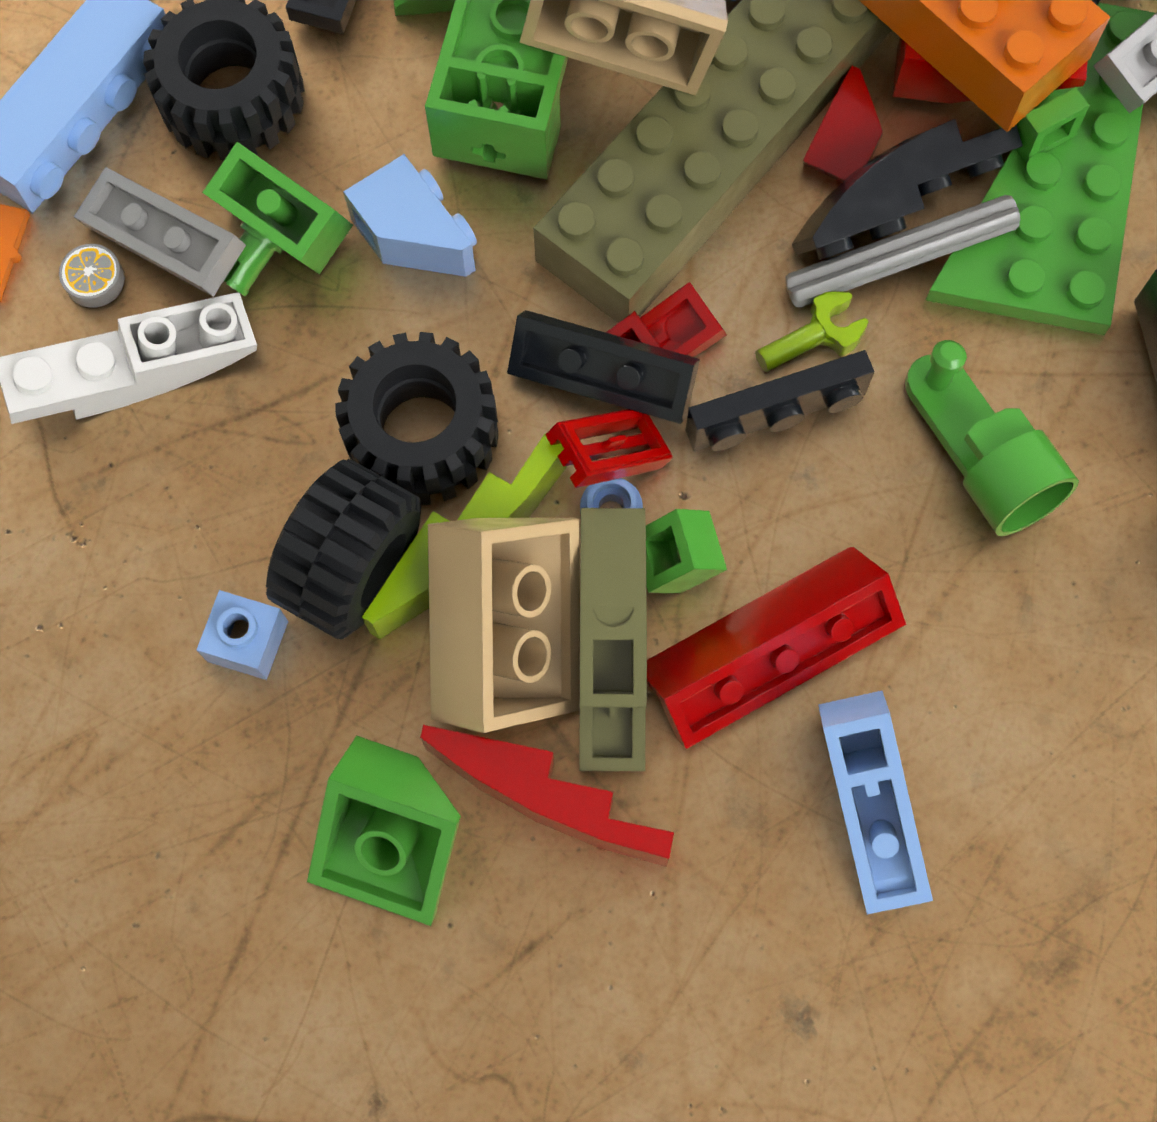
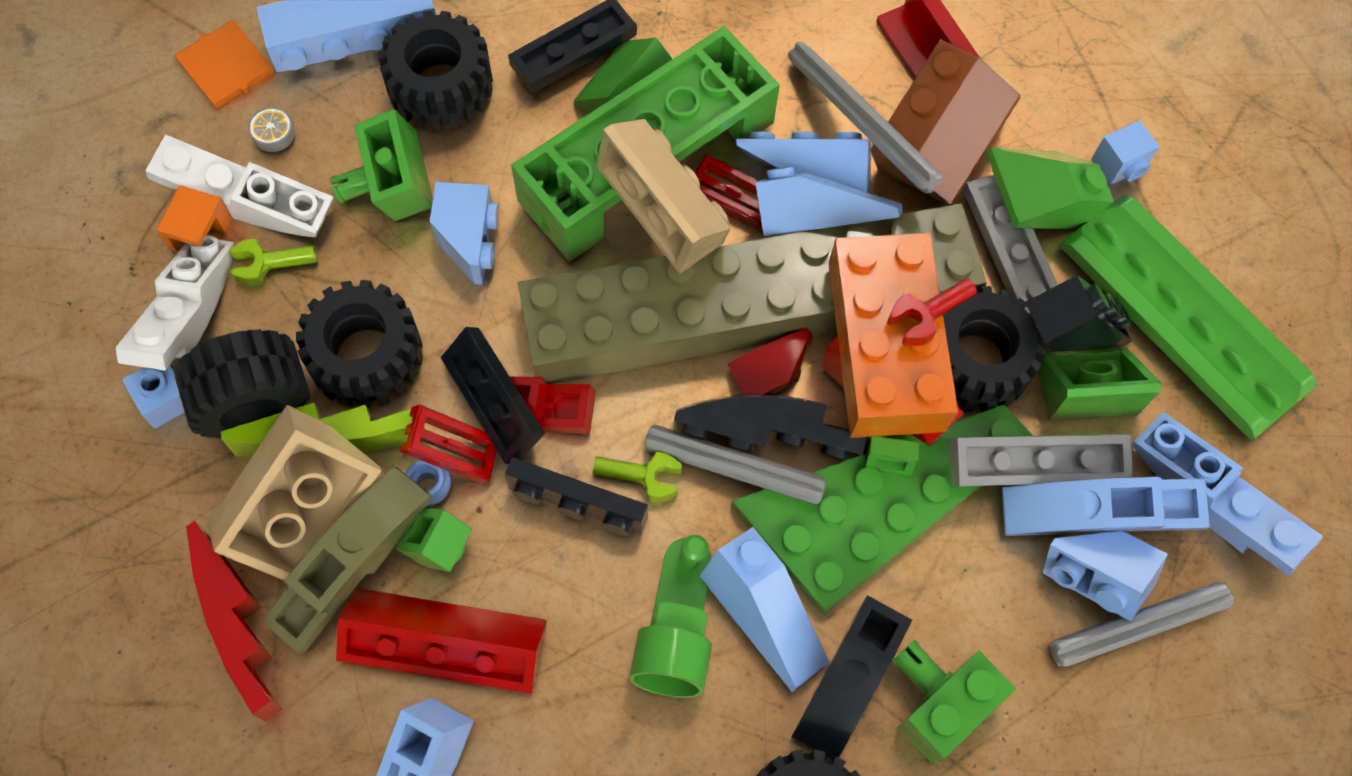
camera: 35 degrees right, 5 degrees down
light grey plate [74,167,246,297] -> none
bright green slope [307,735,461,926] -> none
none -> white slope [115,235,235,371]
none -> orange panel [156,185,233,252]
none -> lime bar [229,238,317,287]
none -> light blue slope [700,527,829,692]

